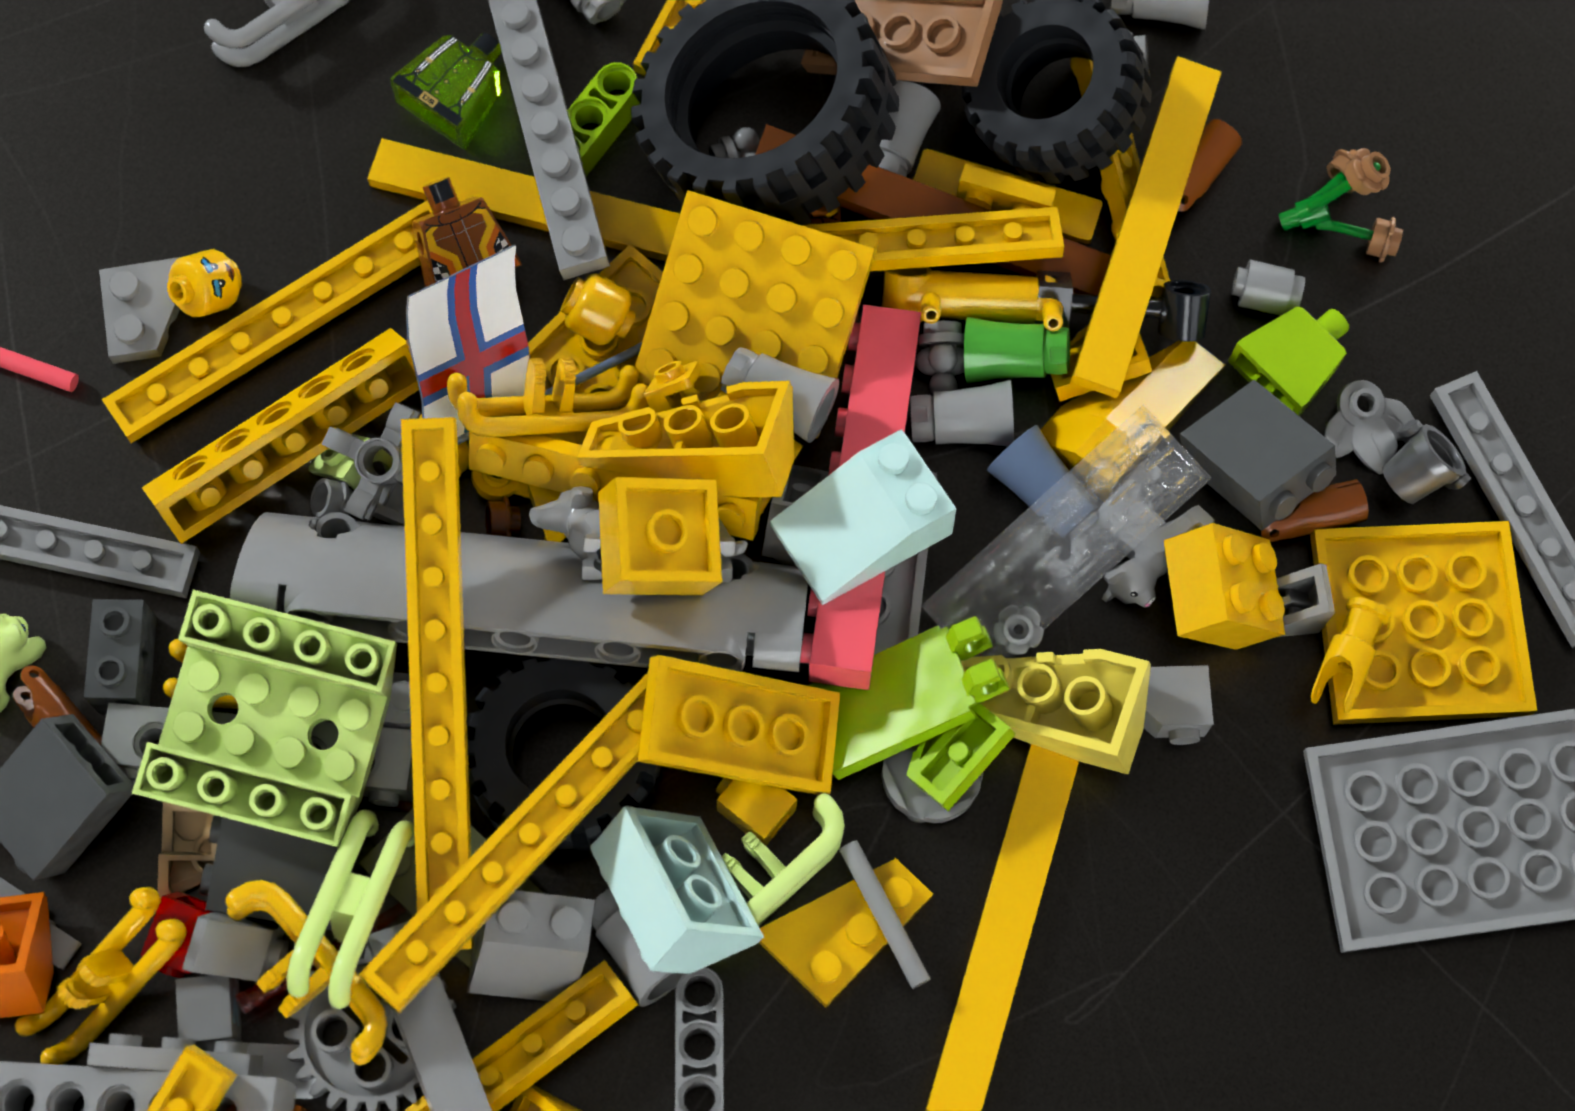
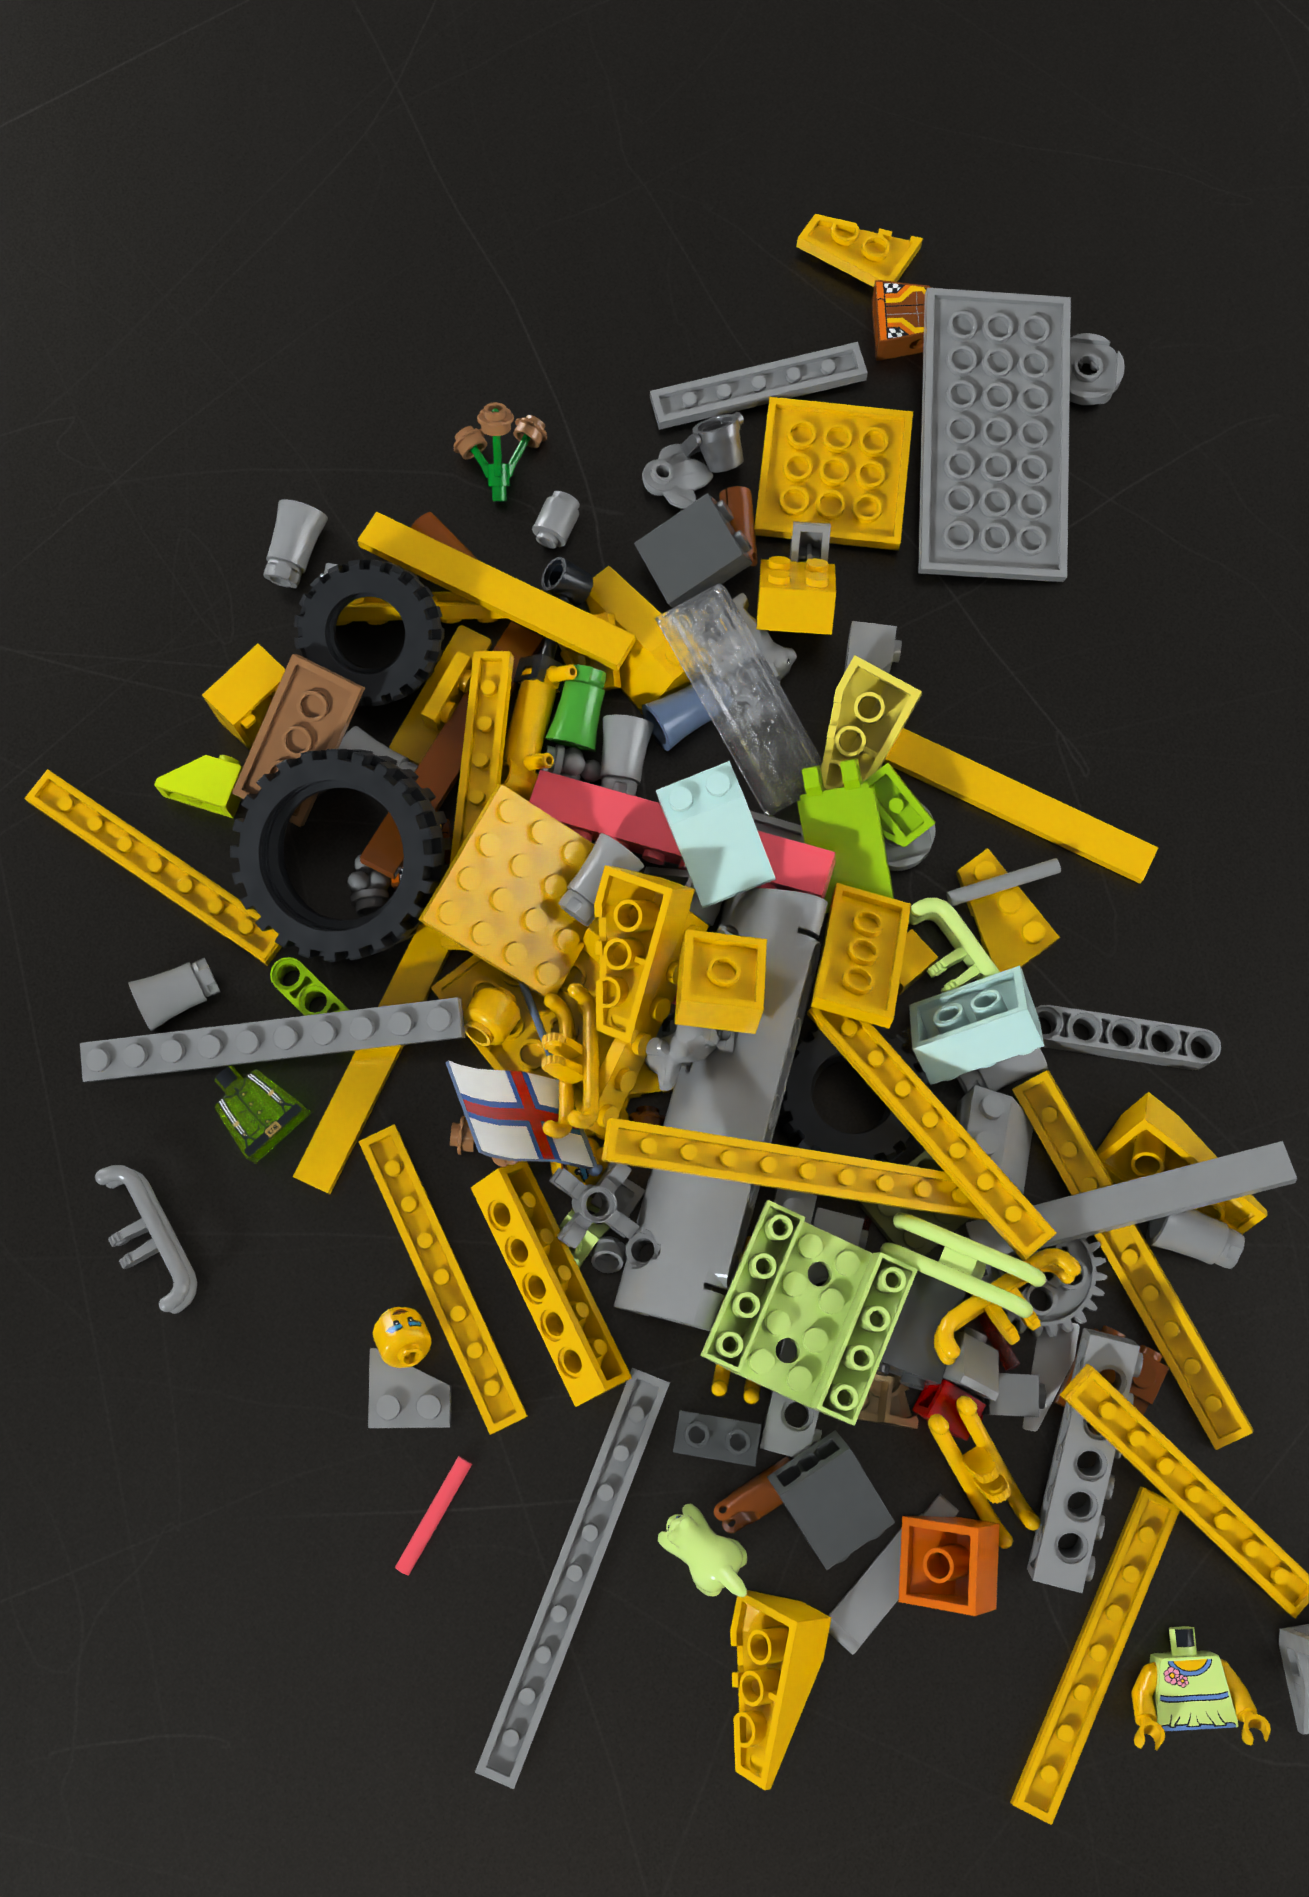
camera: 75 degrees left, 5 degrees up
light grey plate [87,1034,264,1076] -> none
dark orange torso [412,177,522,287] -> none
yellow bracket [644,361,702,413] -> none
light grey plate [993,605,1044,655] -> none
lime torso [1228,307,1349,416] -> none
yellow piece [1311,597,1391,713] -> none

